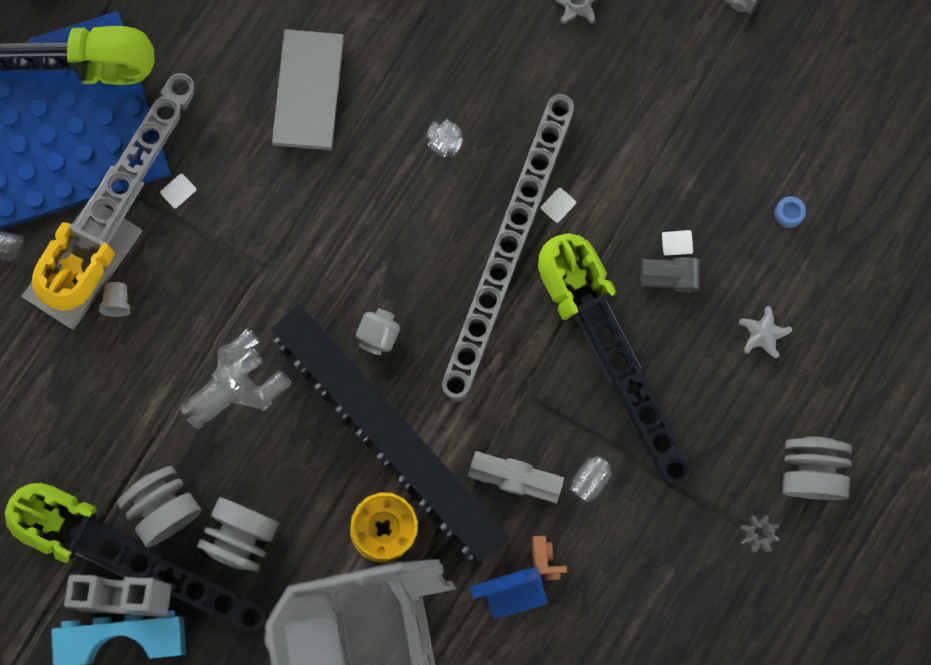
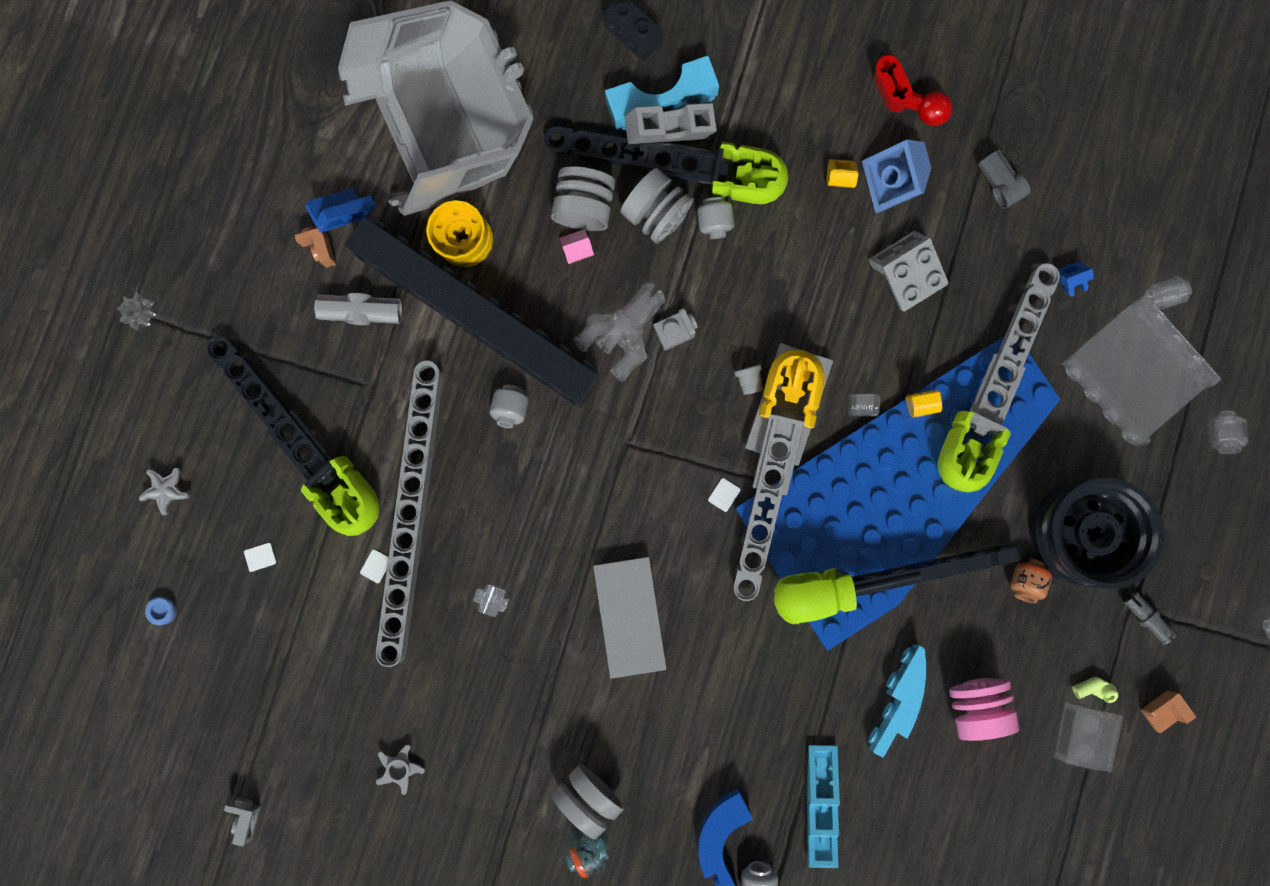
camera: 170 degrees right, 5 degrees up
clear brick [569,455,613,503] -> none
dark grey piece [640,257,701,293] -> none
light grey wheel [782,437,852,500] -> none
none -> bright pink slope [559,229,594,264]
none -> light grey bracket [653,308,698,351]
none -> light grey head [697,197,735,239]

